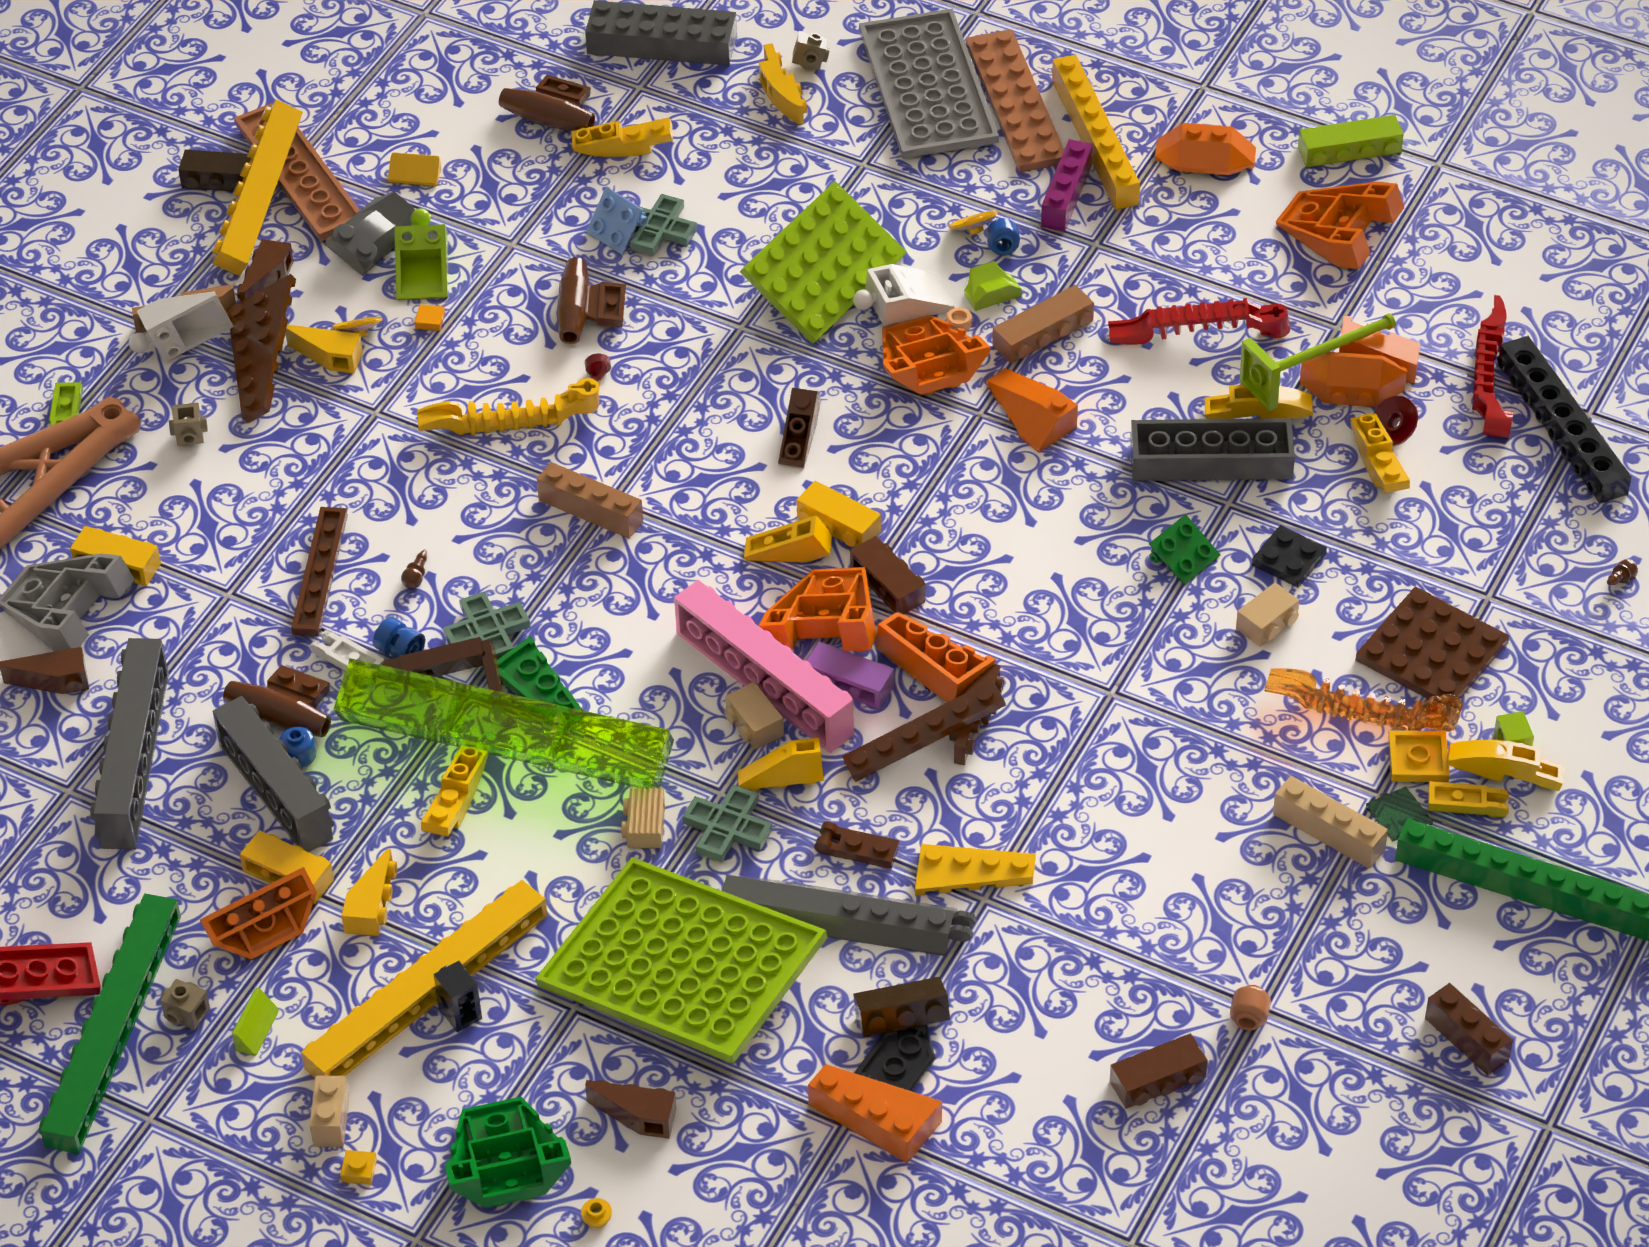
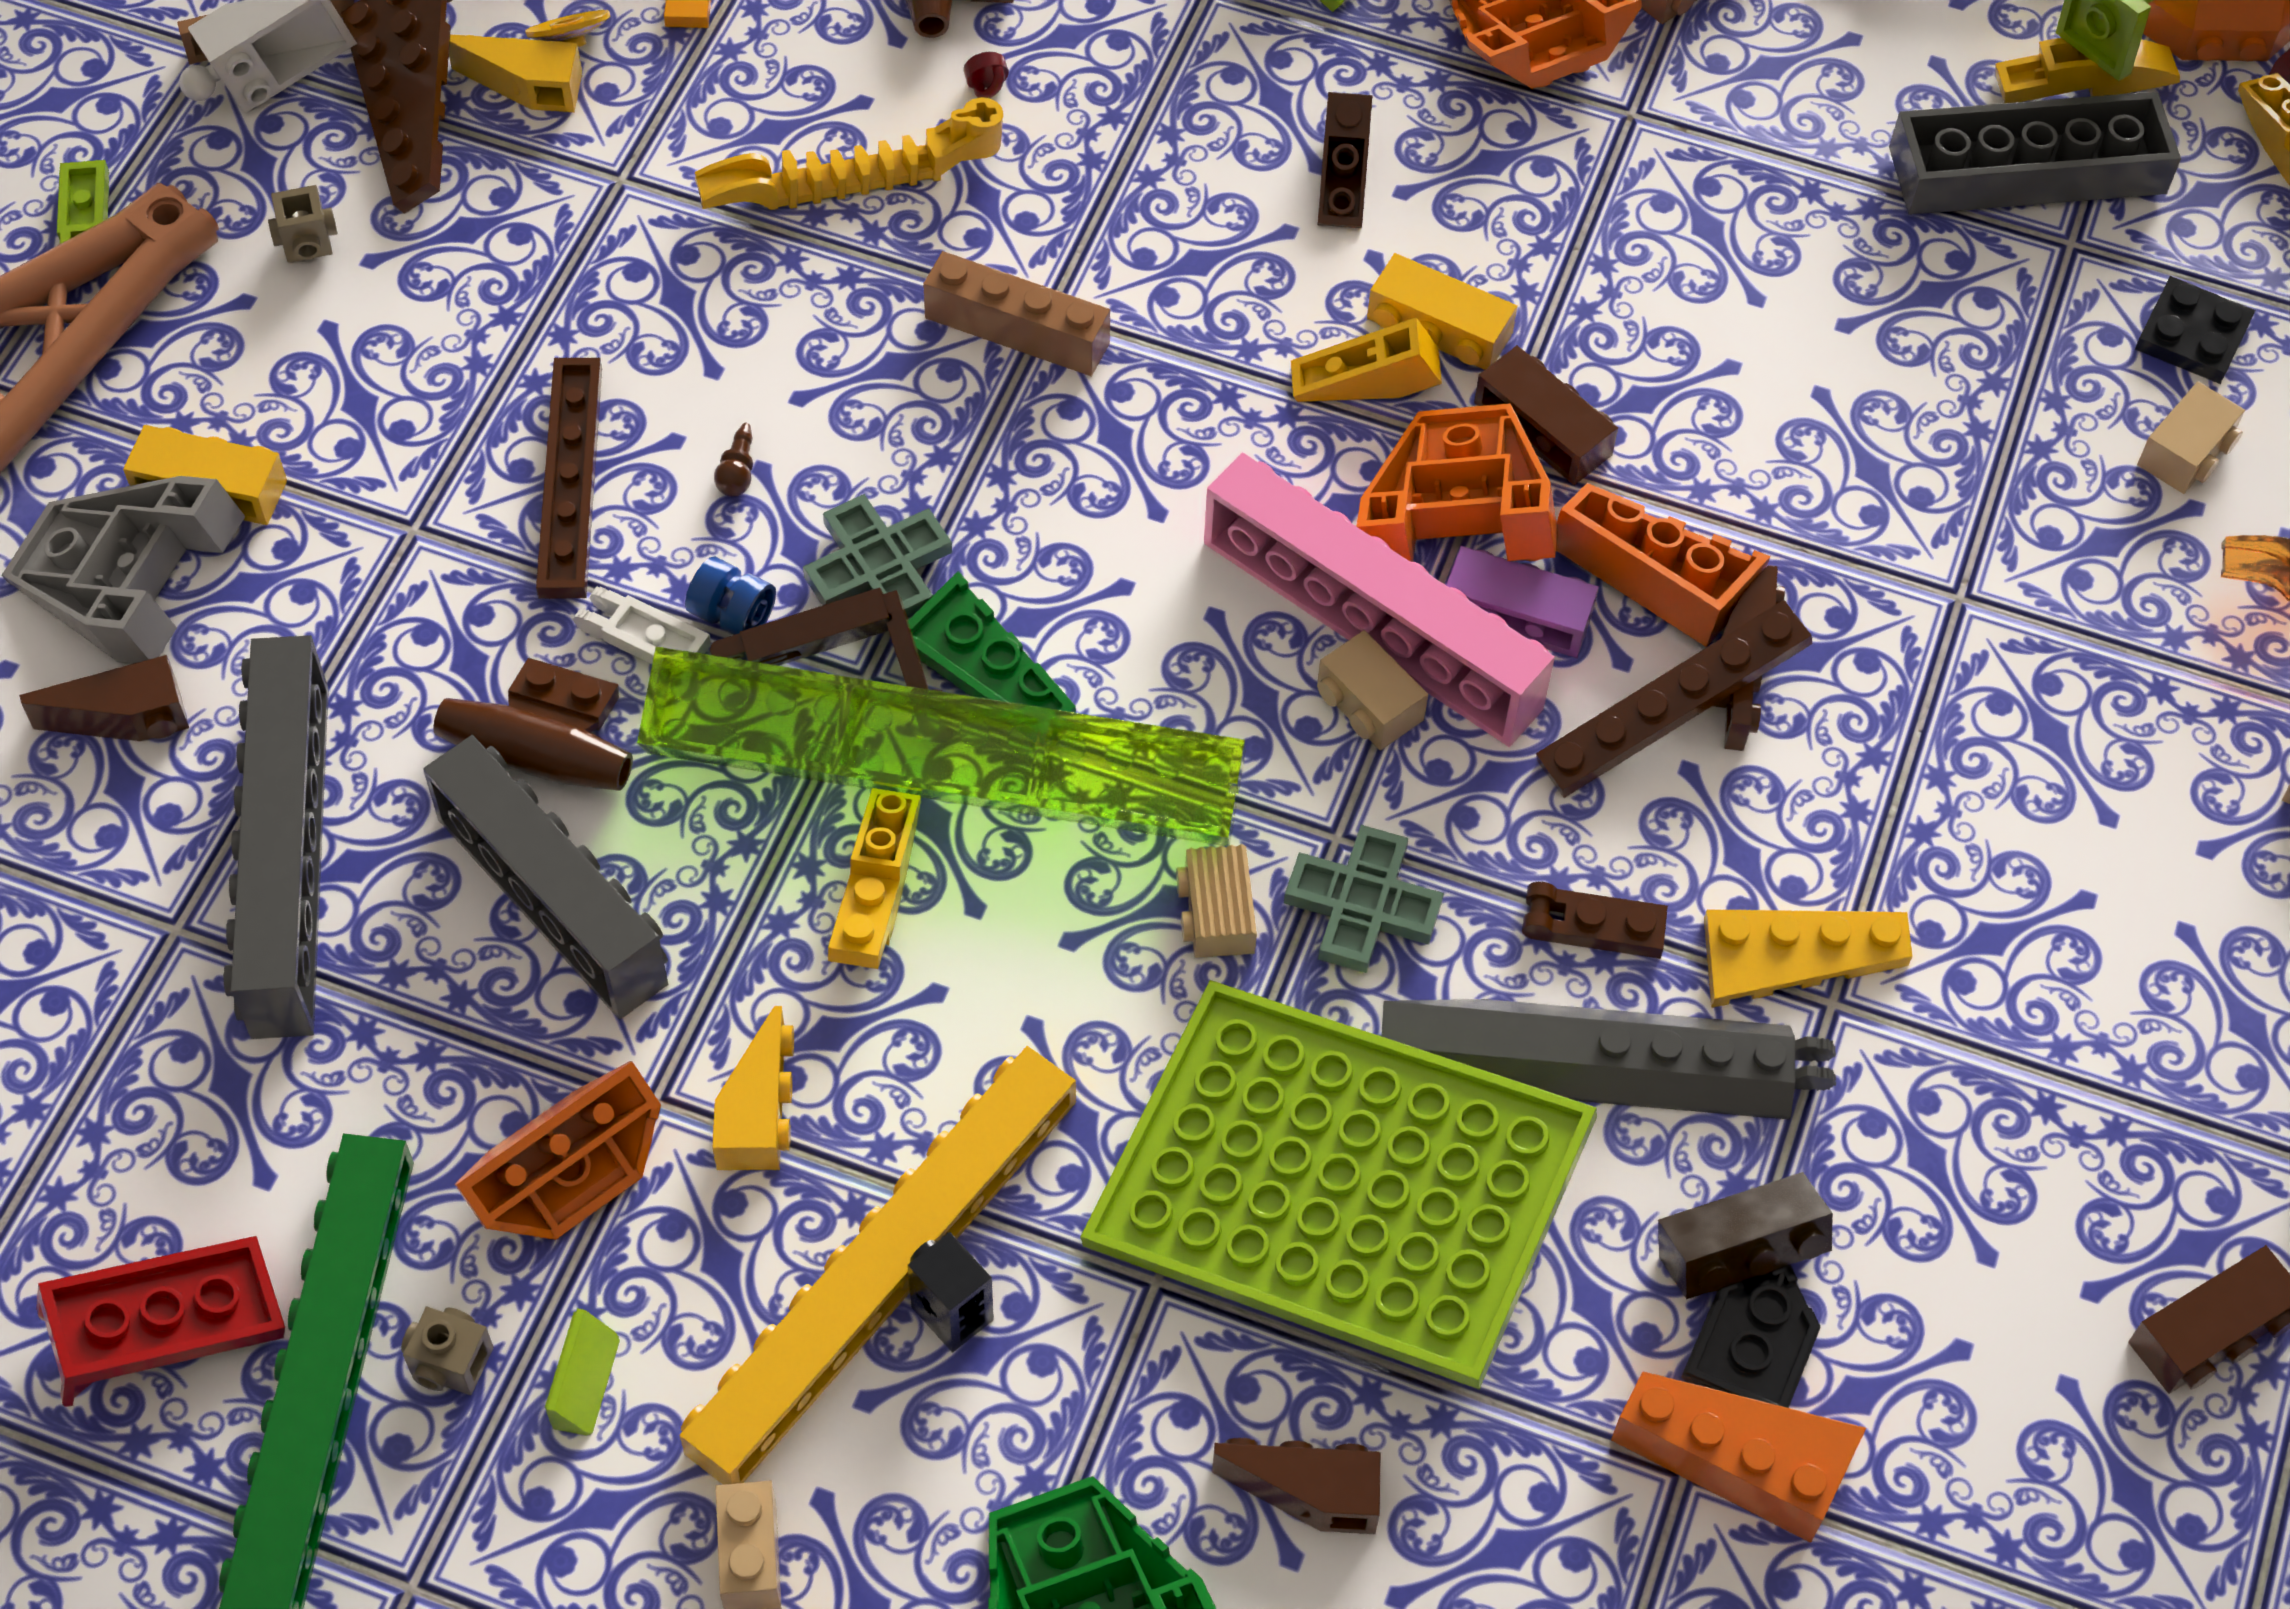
camera: 10 degrees left, 10 degrees up
yellow brick [240,830,334,904] -> none
blue head [279,727,317,768] -> none
yellow slope [737,738,824,791] -> none
orange wedge [986,368,1078,453] -> none
green hinge [1149,514,1221,585] -> none

